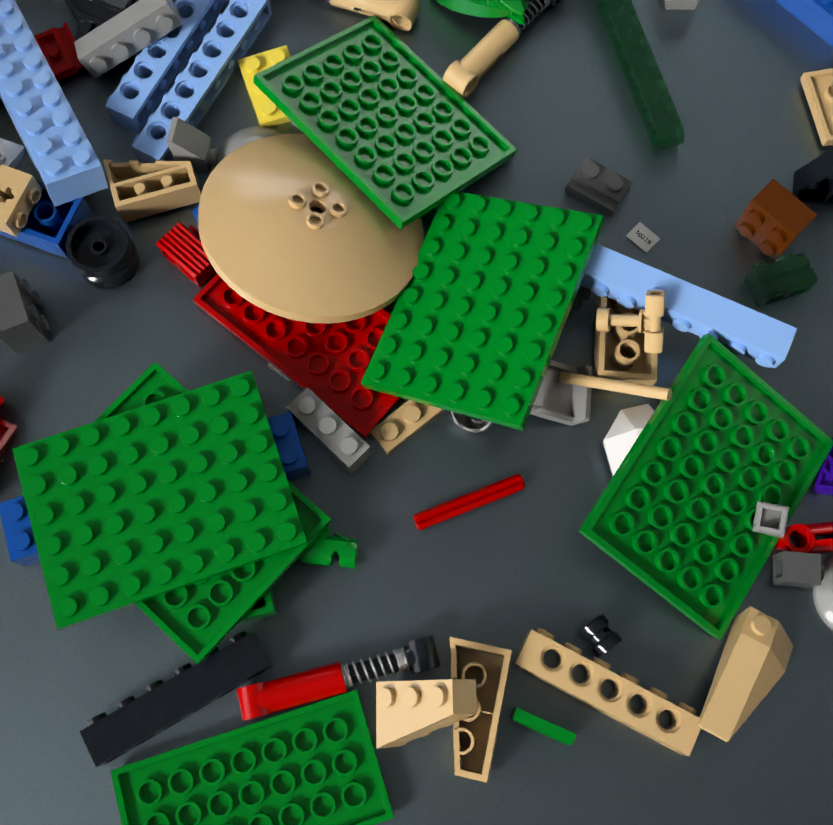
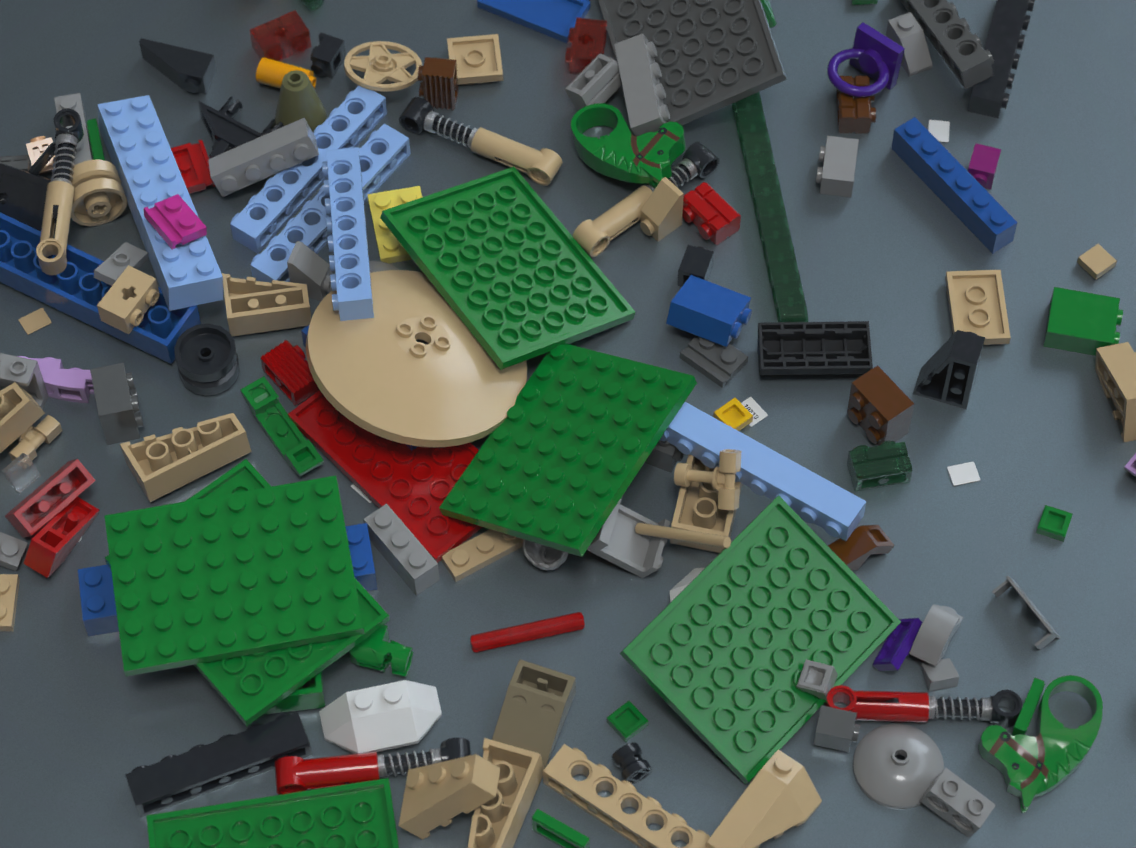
camera: 10 degrees right, 15 degrees down
none -> tan wedge [120,413,252,502]
none -> dark pink plate [144,194,207,249]
none -> green slope [240,376,324,476]
none -> white wedge [319,680,442,754]
none -> light blue brick [322,147,374,321]
none -> dark tan slope [492,659,576,769]
none -> green tile [606,700,649,743]
none -> tan slope [640,177,684,242]
none -> blue brick [666,275,752,347]
none -> black brick [678,245,714,287]
none -> red brick [682,182,741,245]
none -> yellow plate [713,398,753,431]
none -> black piece [758,321,873,375]
none -> reddish brown slope [828,525,895,571]

